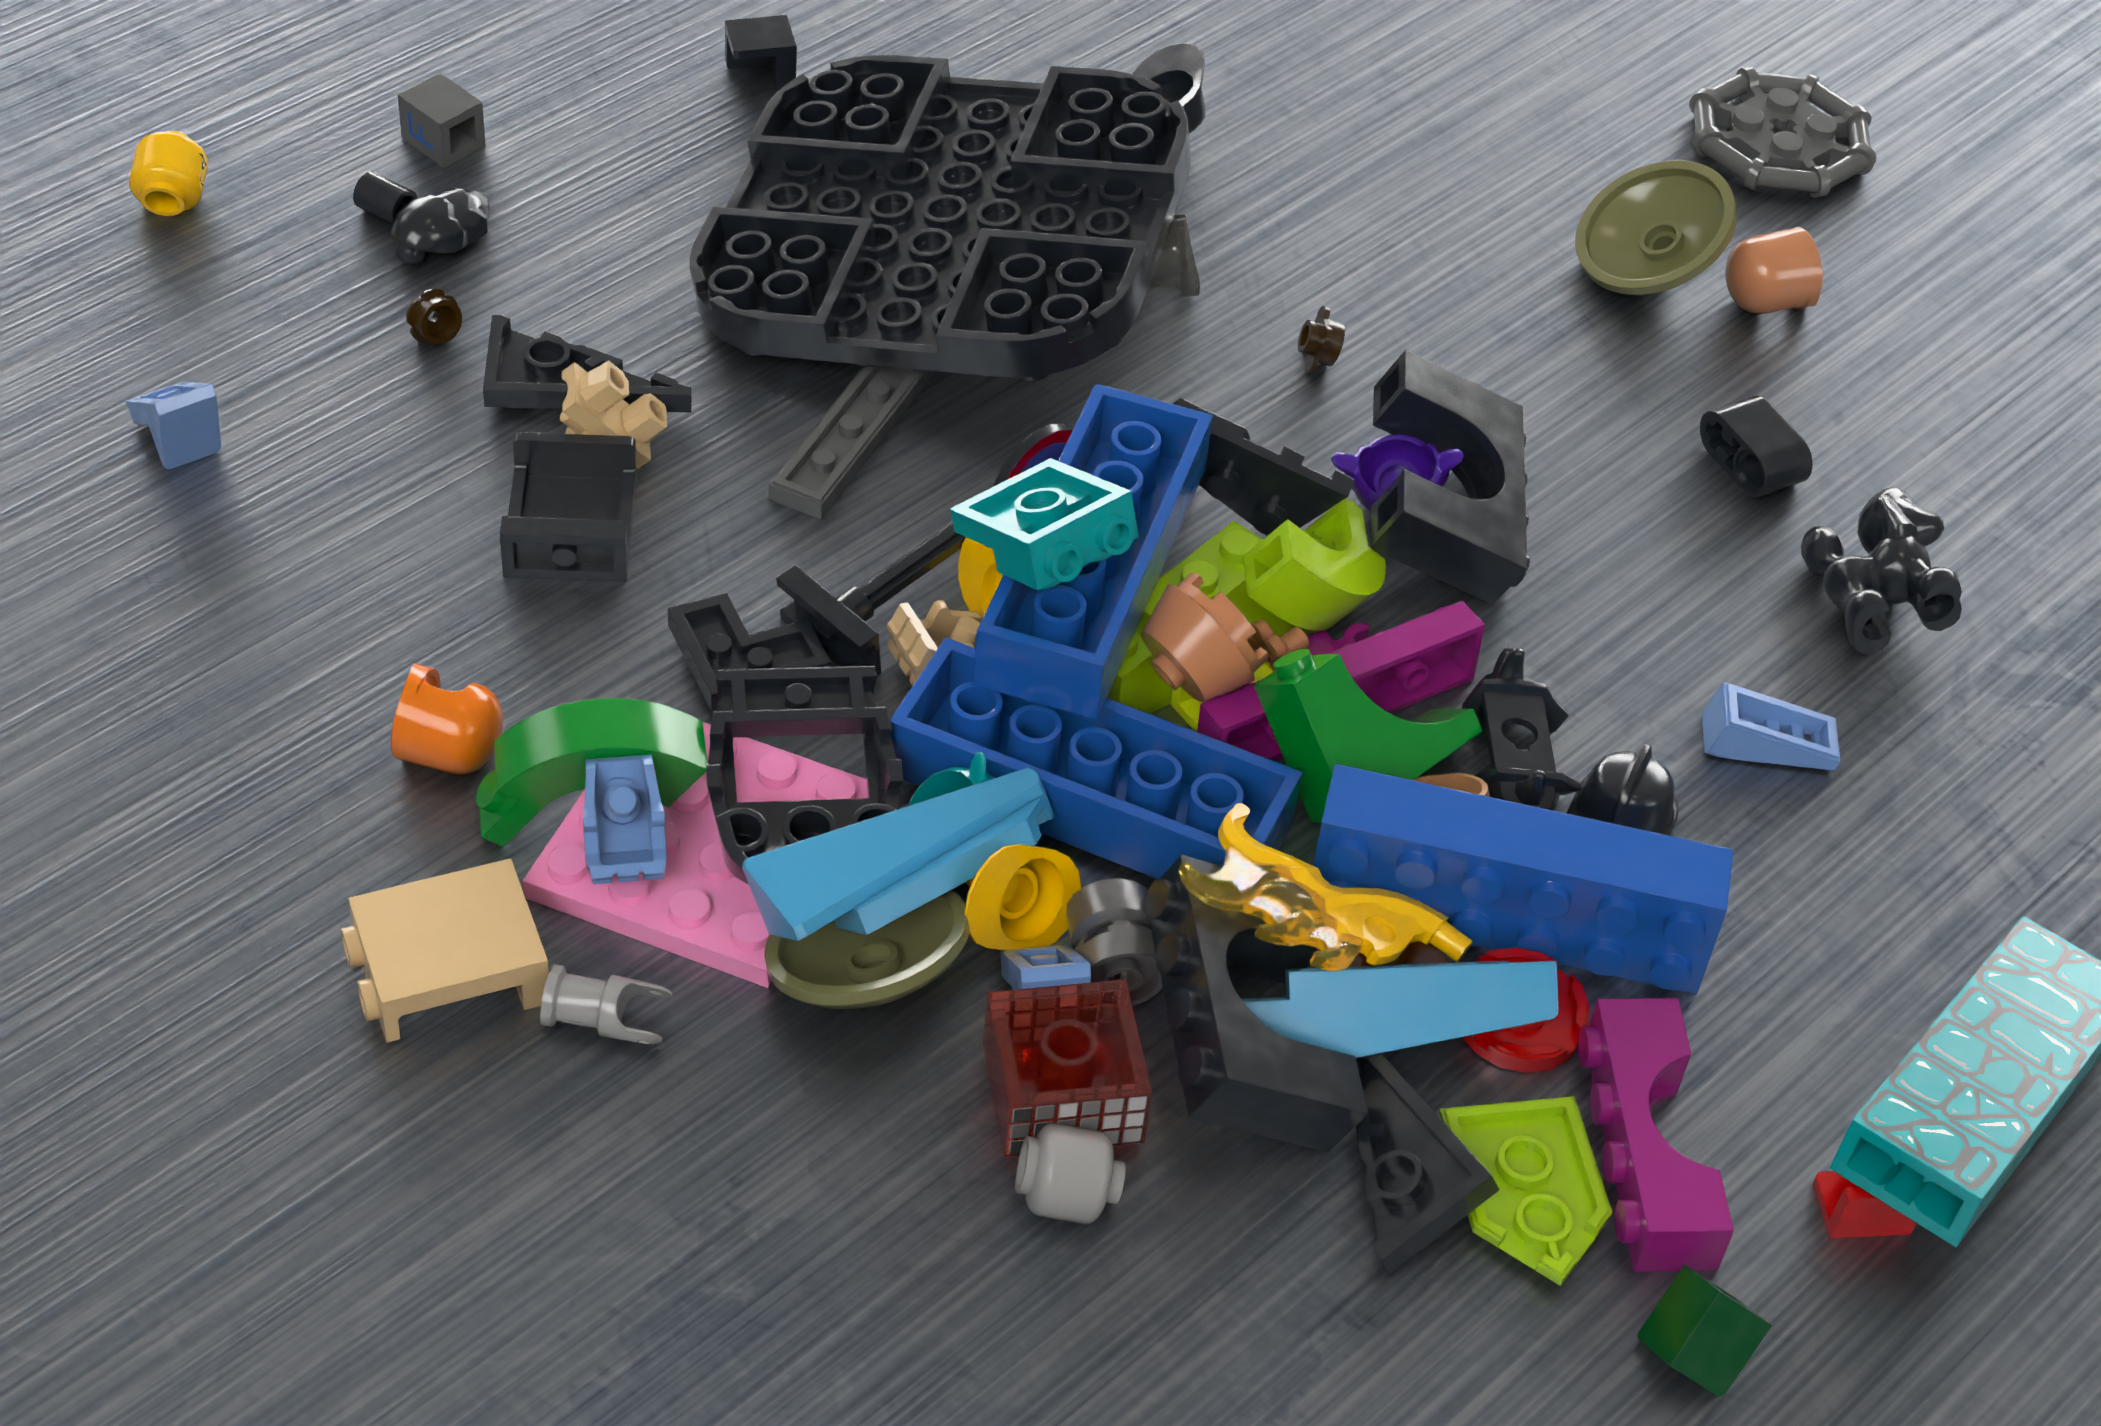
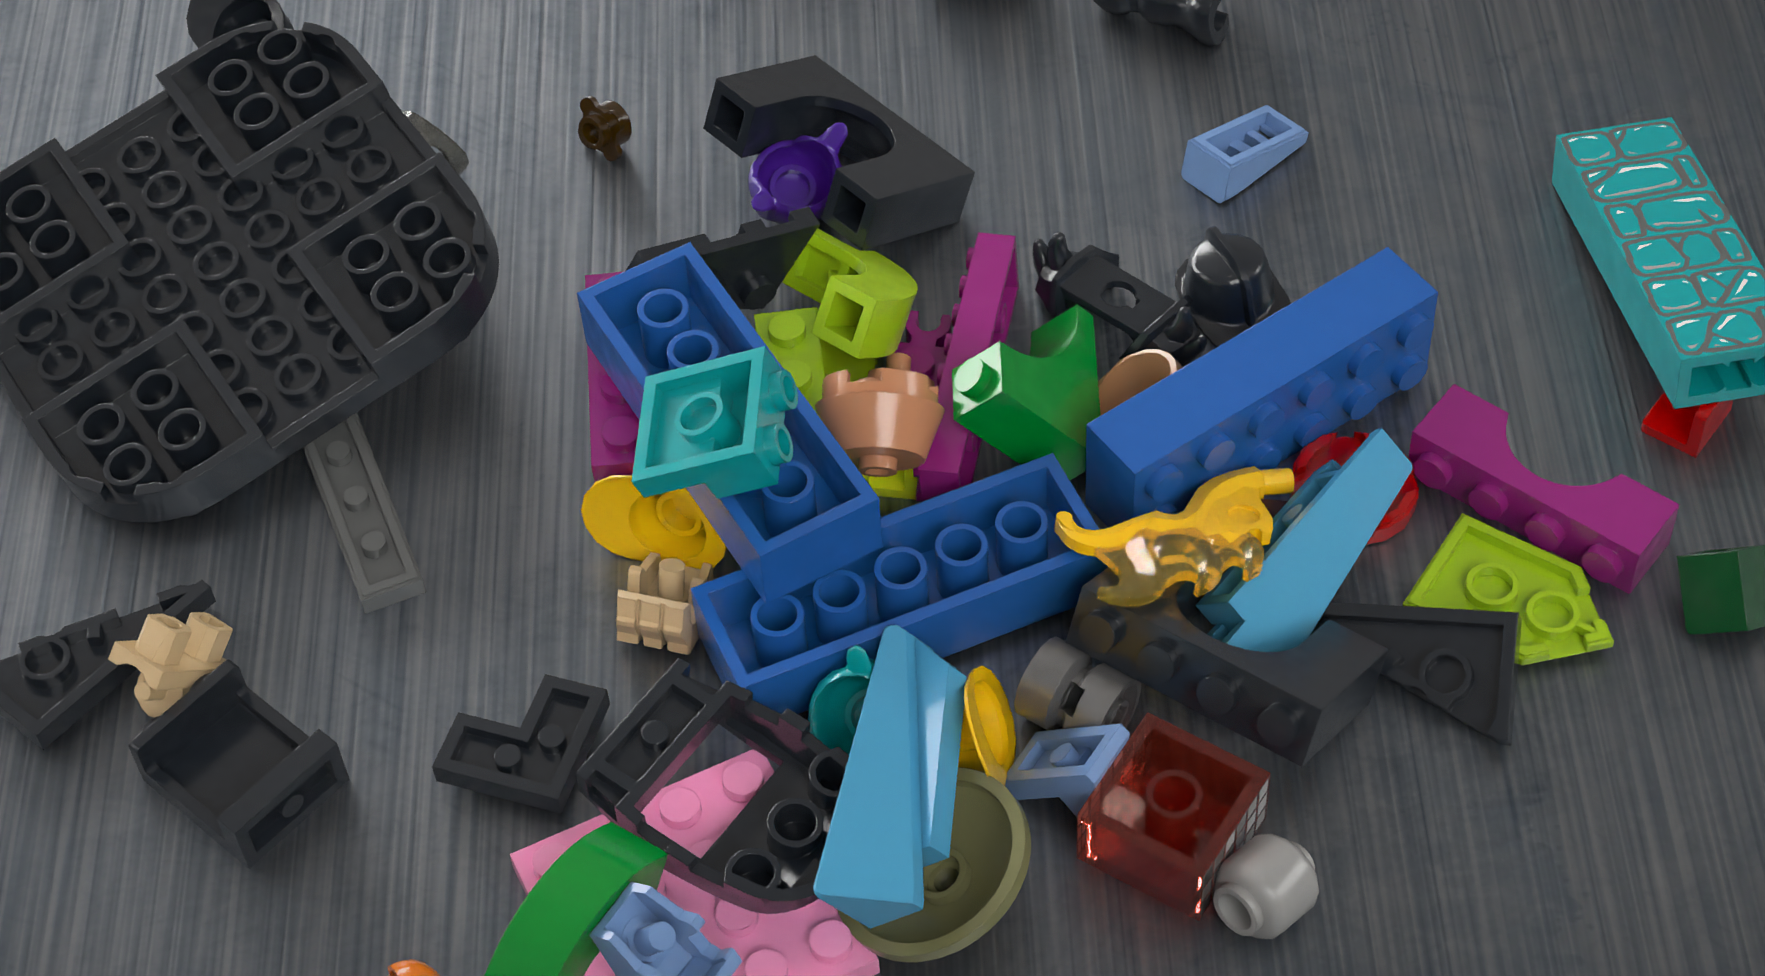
camera: 40 degrees left, 5 degrees up
black piece [776,423,1073,676] -> none

